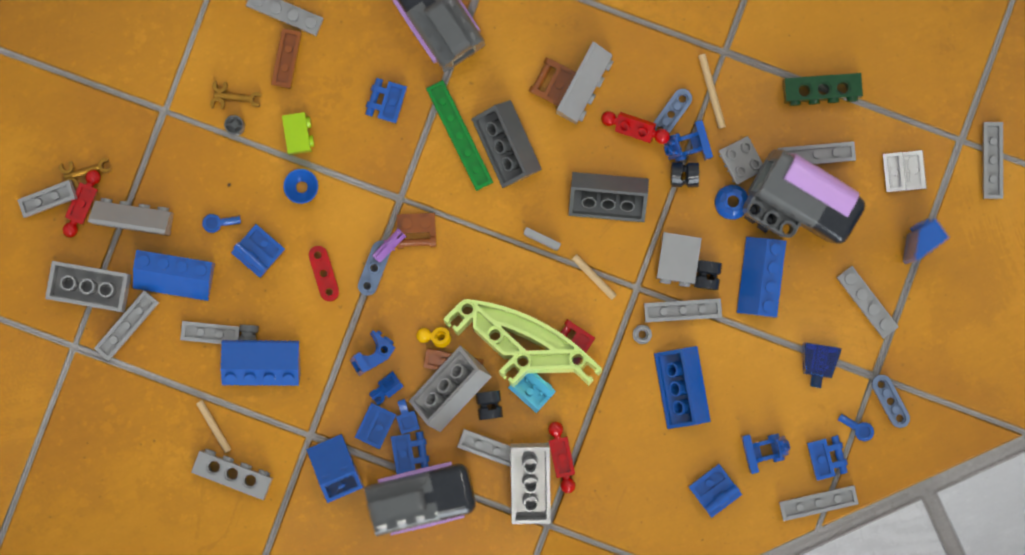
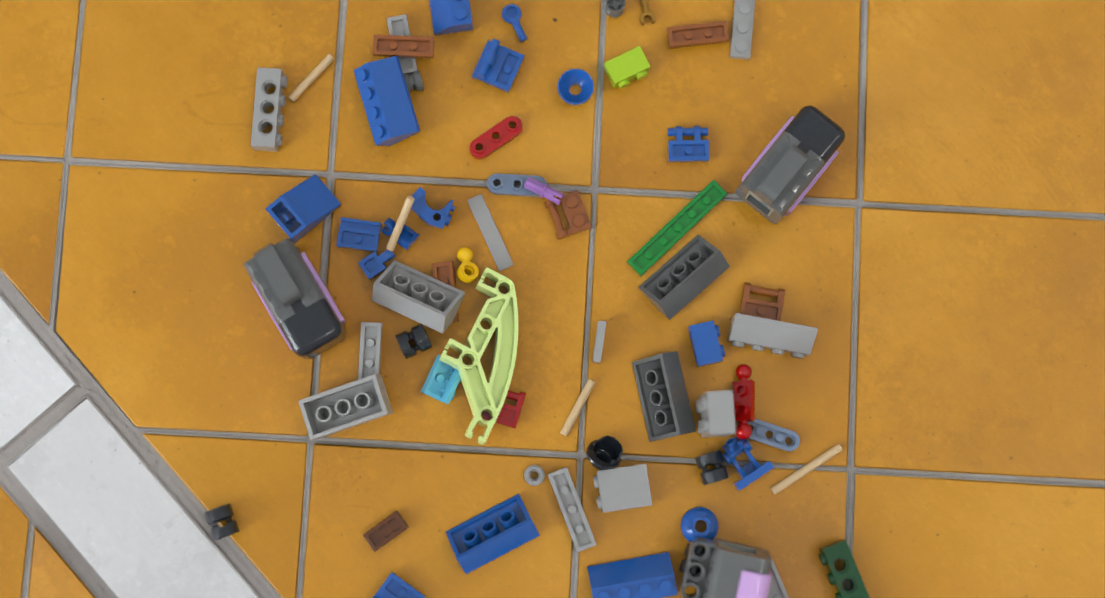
camera: 70 degrees right, 5 degrees down
blue plate [391,431,430,474] -> none
red plate [548,421,576,493] -> none
black wheel [694,260,722,290] -> none
light grey hinge [719,136,763,185] -> none
none -> reddish brown plate [363,511,409,552]
none -> dark orange plate [373,35,434,59]
none -> tan bar [386,196,415,251]
none -> light grey sticker [467,194,513,271]
none -> black piece [586,435,623,471]
none -> blue brick [688,320,725,367]
none -> light grey brick [695,390,736,438]

